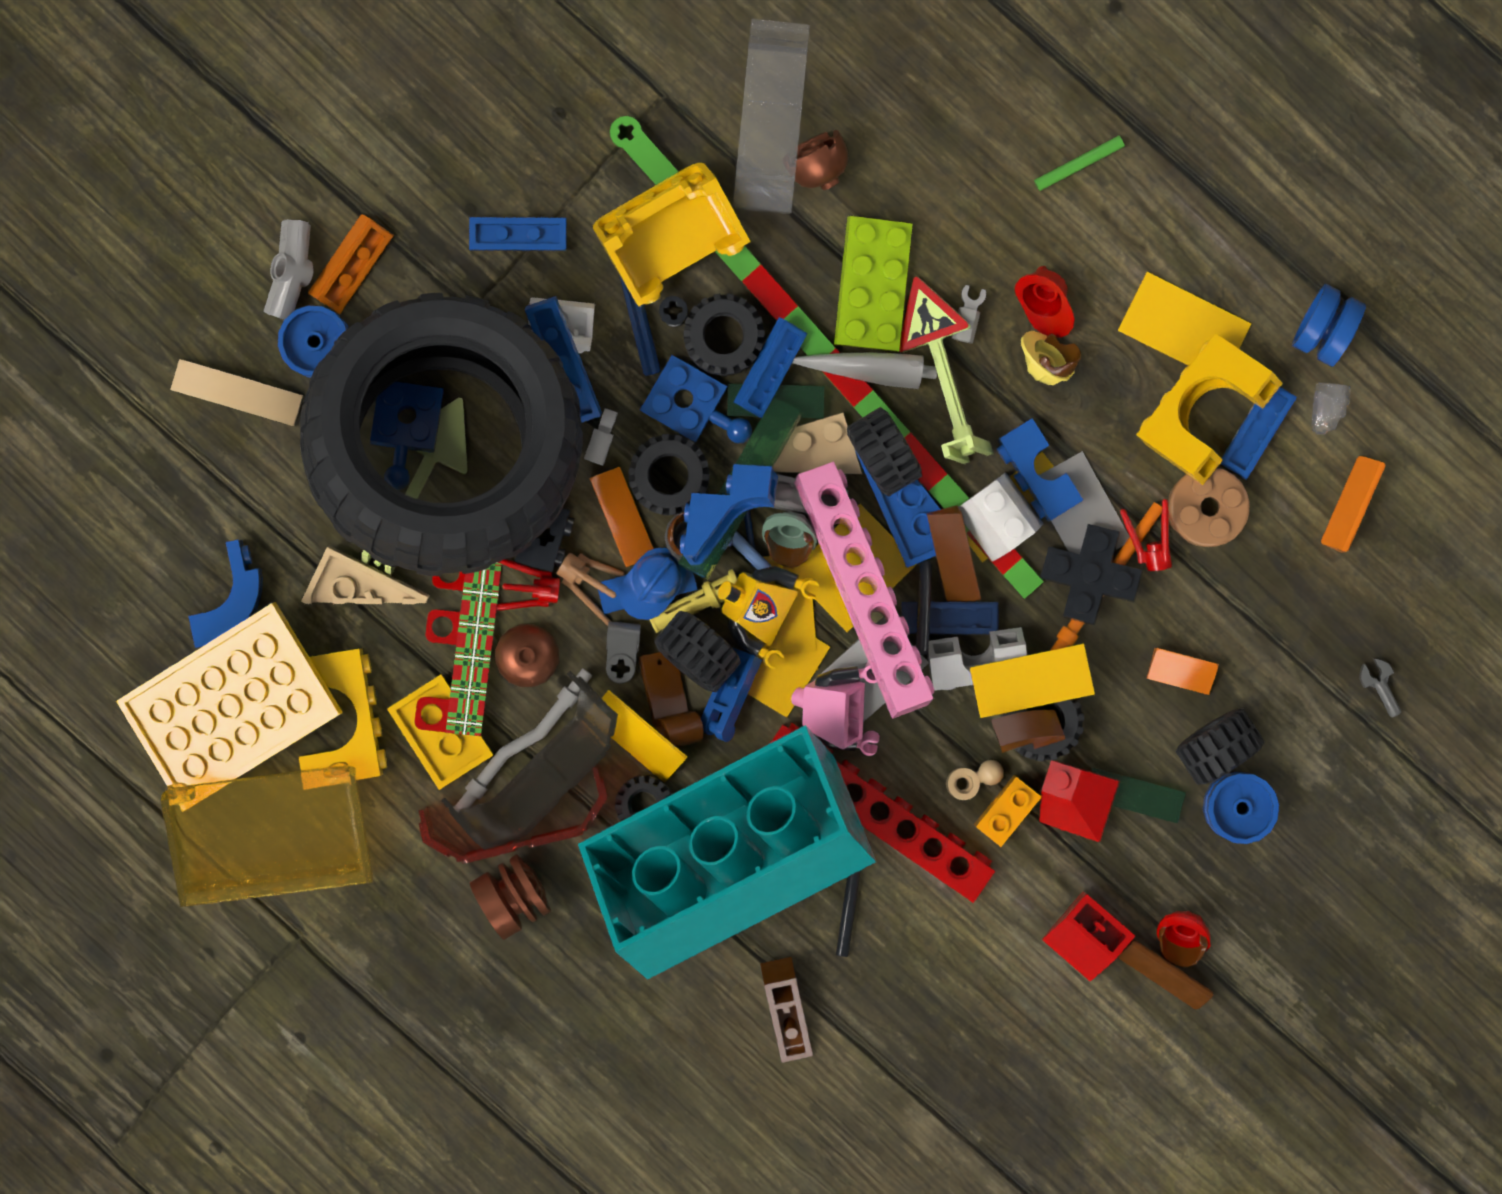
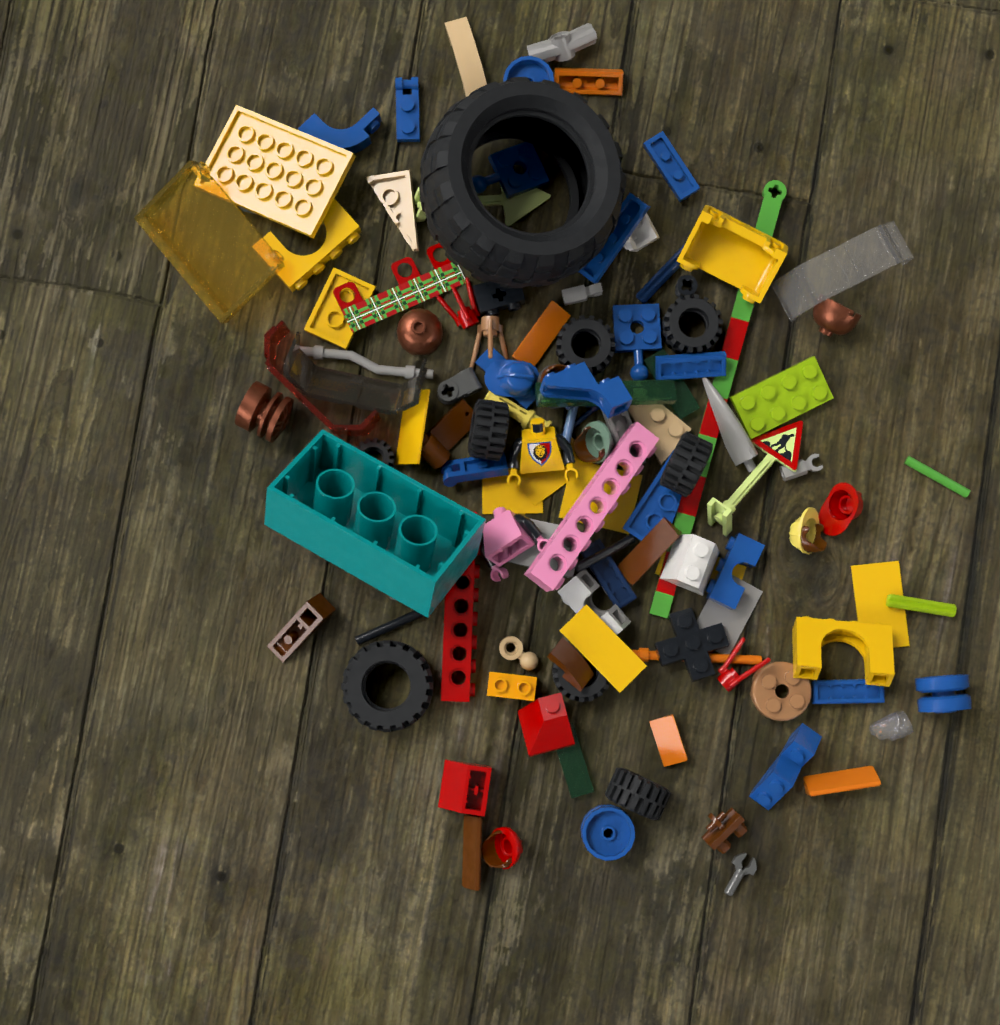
camera: 60 degrees right, 5 degrees down
none -> black tyre [341,640,434,732]
none -> blue plate [395,77,420,142]
none -> reddish brown hips [701,807,748,854]
none -> blue arch [749,723,822,810]
none -> lime axle [886,594,957,617]

